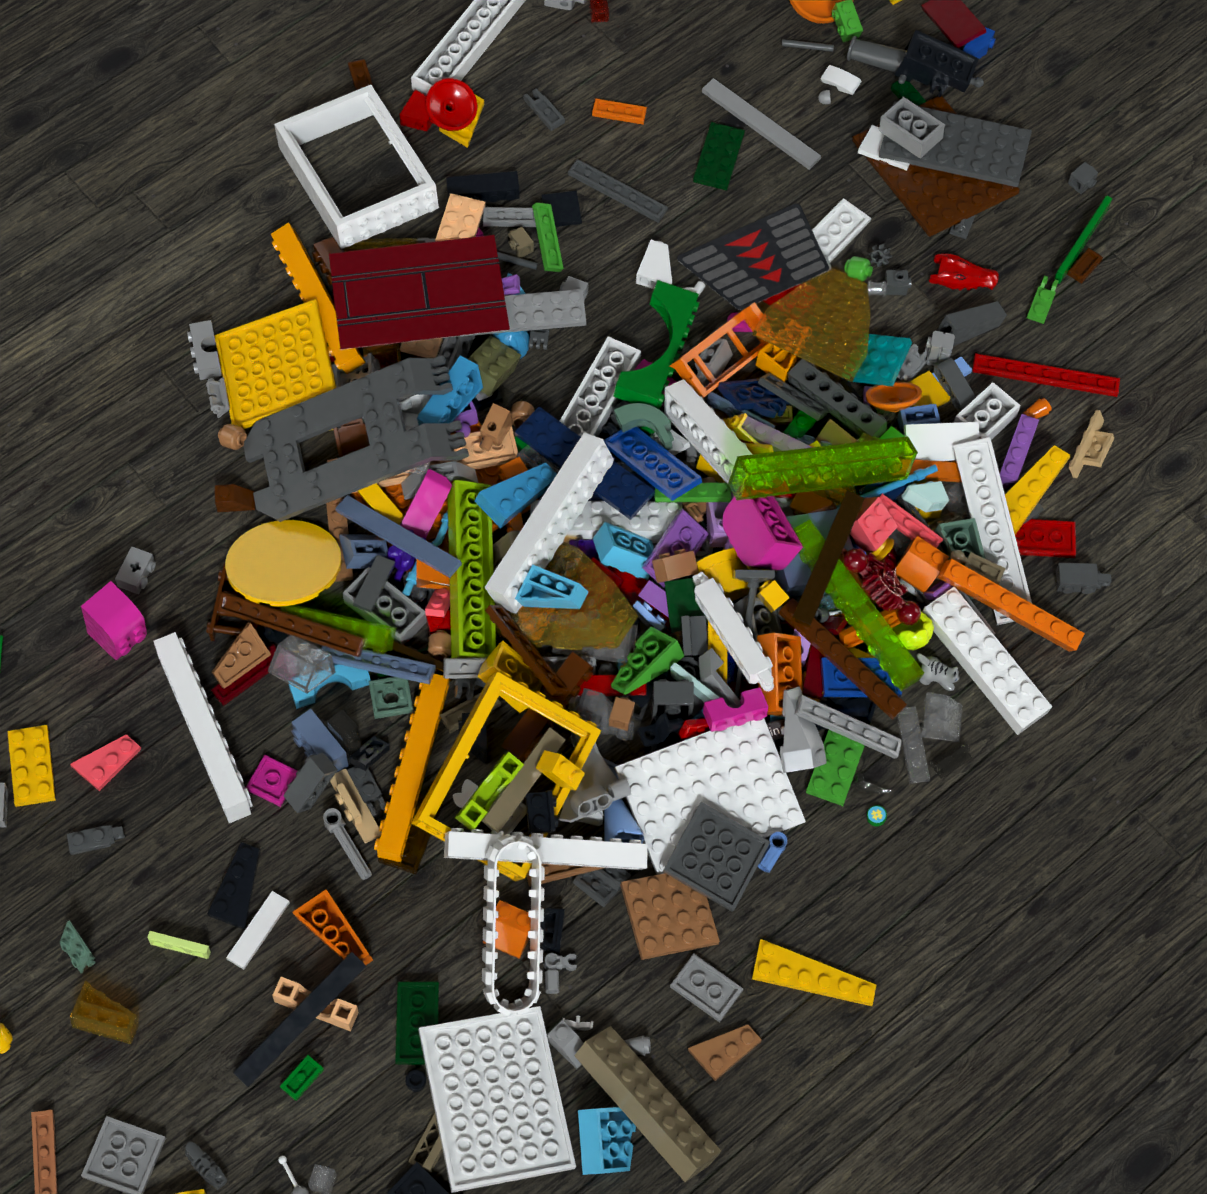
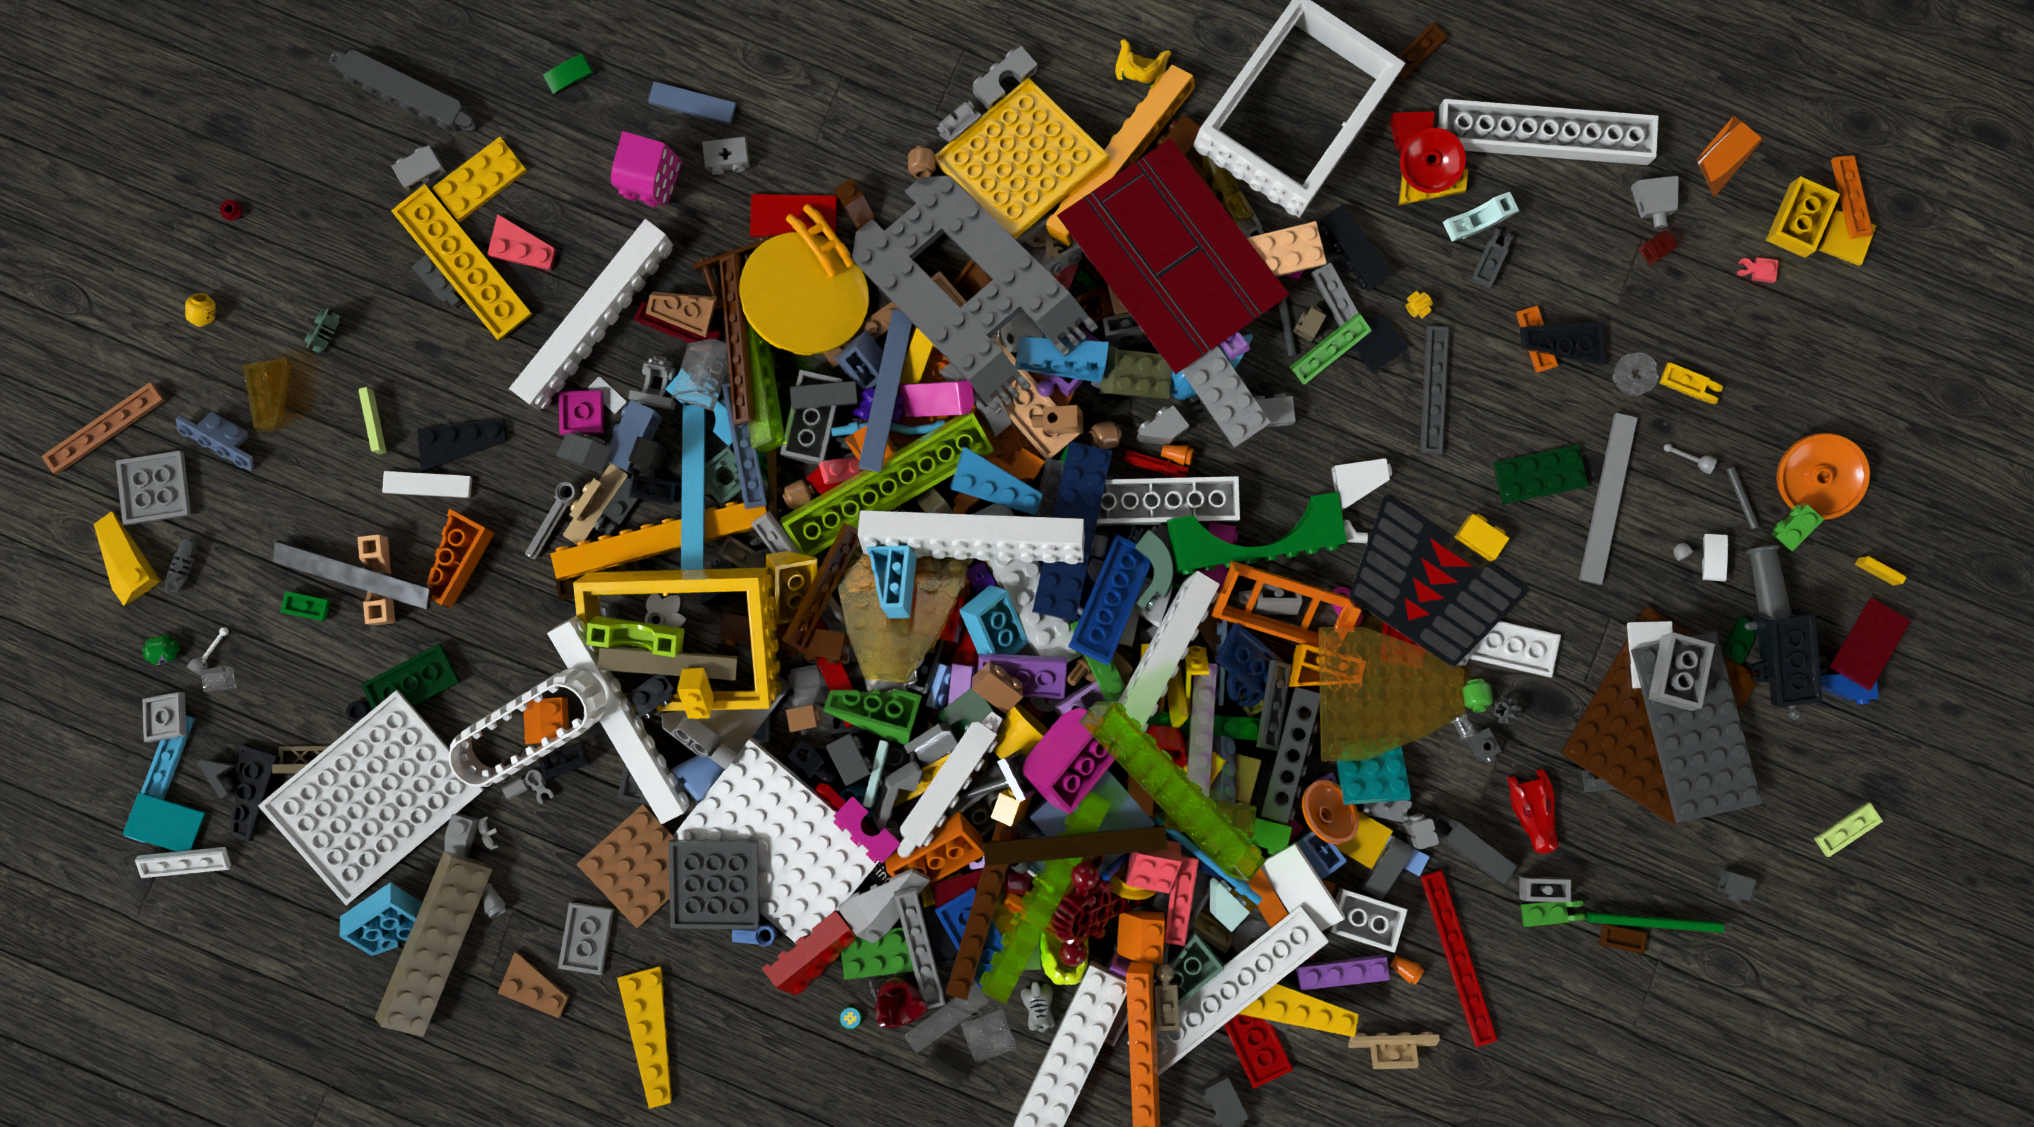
camera: 65 degrees right, 20 degrees up
none -> sand blue bracket [176,411,254,471]
none -> yellow plate [391,184,533,342]
none -> white sticker [588,377,626,414]
none -> light grey tile [628,356,676,411]
none -> sand blue tile [648,82,736,125]
none -> medium azure tile [681,404,706,570]
none -> red tile [750,194,837,238]
none -> red wedge [761,910,856,996]
none -> light orange piece [786,204,854,278]
none -> dark red hair [875,977,927,1028]
none -> yellow hair [1115,39,1171,88]
none -> red axle [1124,450,1189,478]
none -> light grey slope [1136,405,1189,445]
none -> orange cone [1161,444,1194,466]
none -> yellow gear [1405,291,1433,319]
none -> light aqua arch [1443,192,1519,241]
none -> yellow brick [1454,514,1509,561]
none -> light grey brick [1519,877,1571,902]
none -> black wing [1520,322,1606,365]
none -> clear plate [1612,352,1659,396]
none -> yellow hinge [1659,363,1723,404]
none -> light grey hinge [1664,444,1717,474]
none -> yellowish green tile [1814,802,1883,857]

